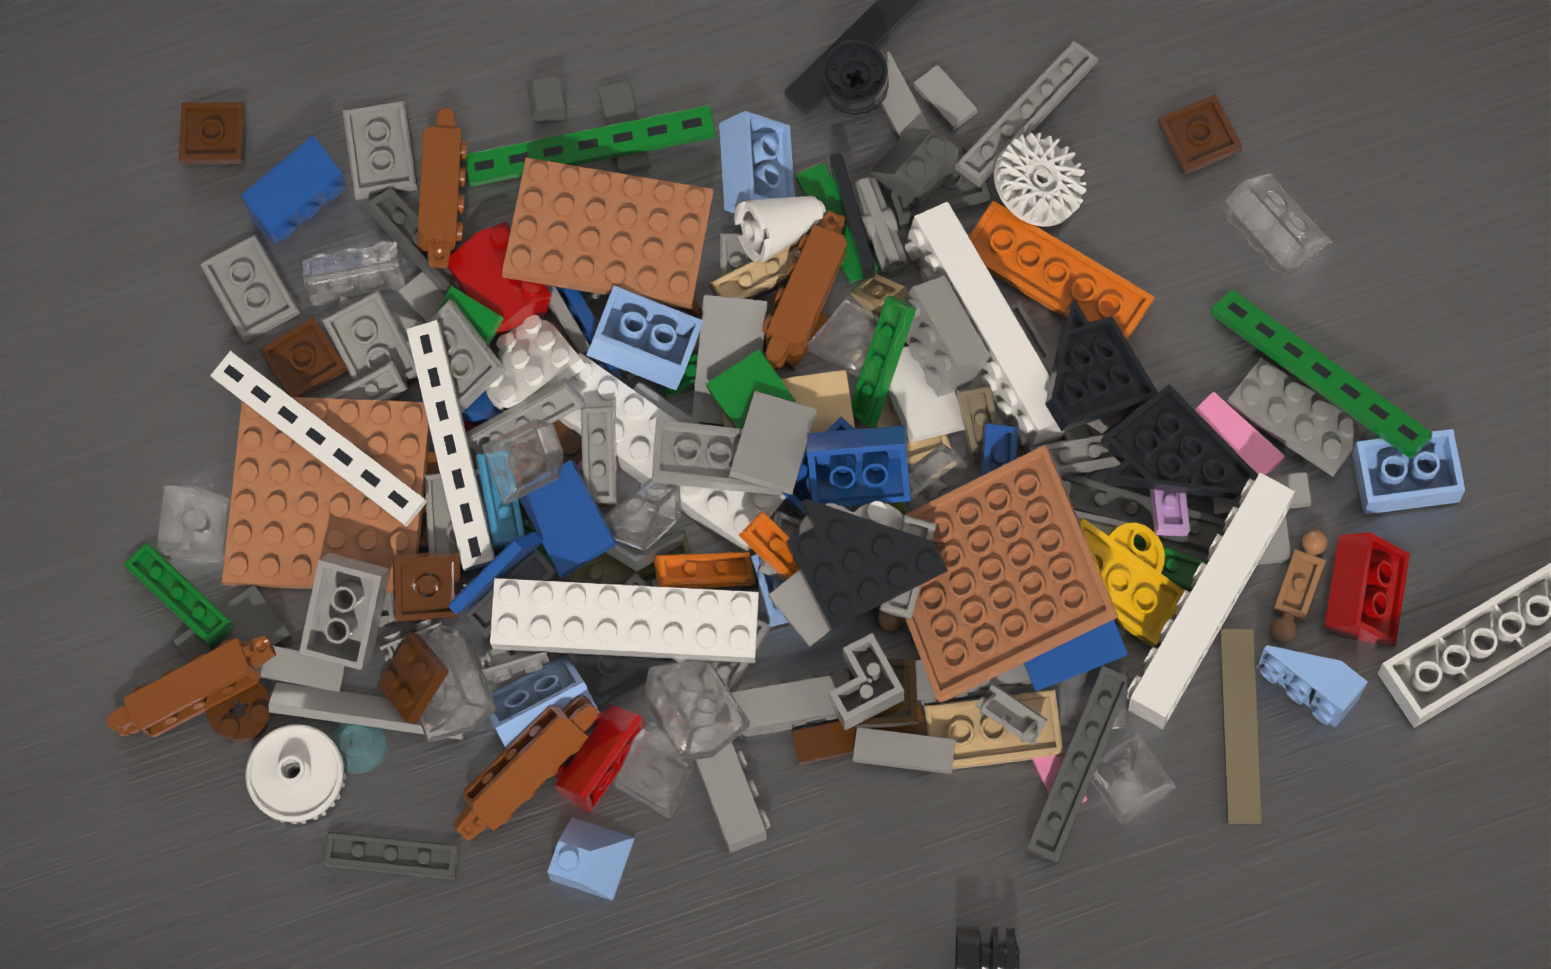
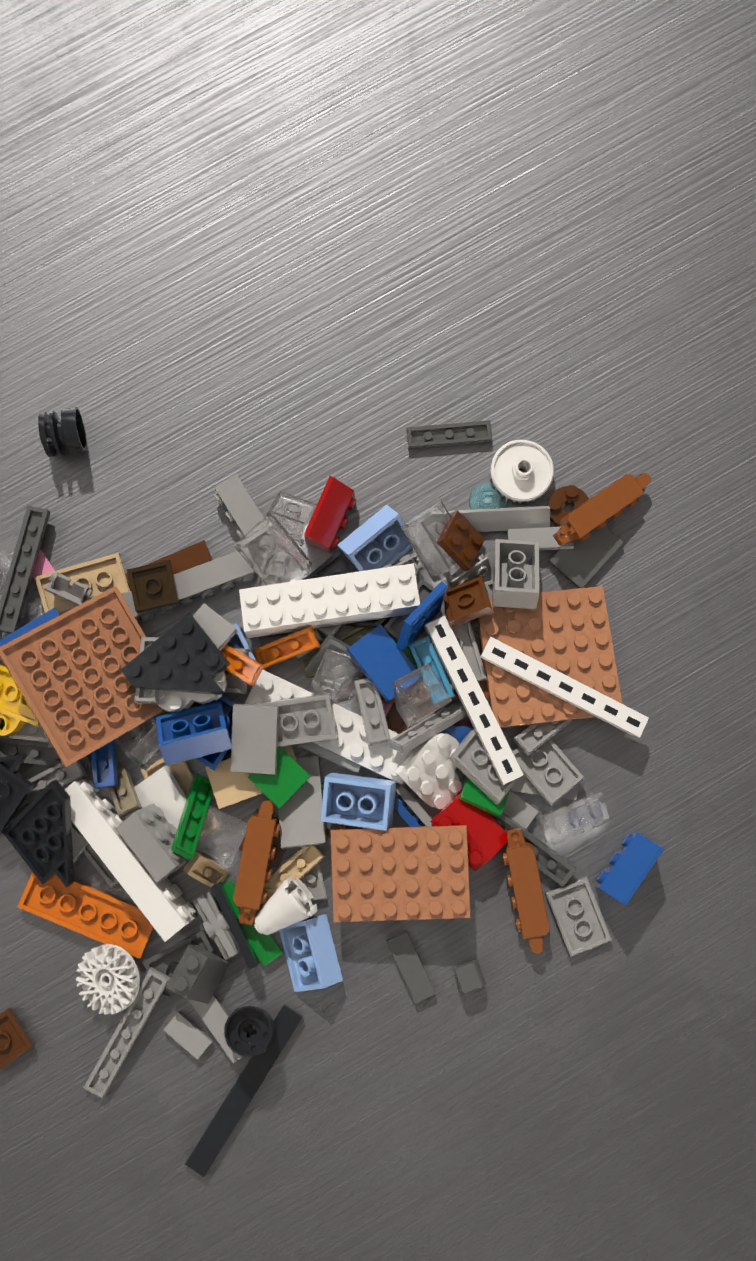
camera: 165 degrees right, 10 degrees up
green tile [123,542,235,649] -> none
clear slope [157,485,231,562] -> none
reddish brown plate [178,102,246,165] -> none
light grey tile [199,234,300,344] -> none
reddish brown plate [259,317,348,397] -> none
dark orange hinge [453,695,598,841] -> none
green tile [466,105,716,187] -> none
light blue slope [547,817,635,901] -> none
light grey brick [829,633,904,730] -> none
light grey tile [853,728,956,774] -> none

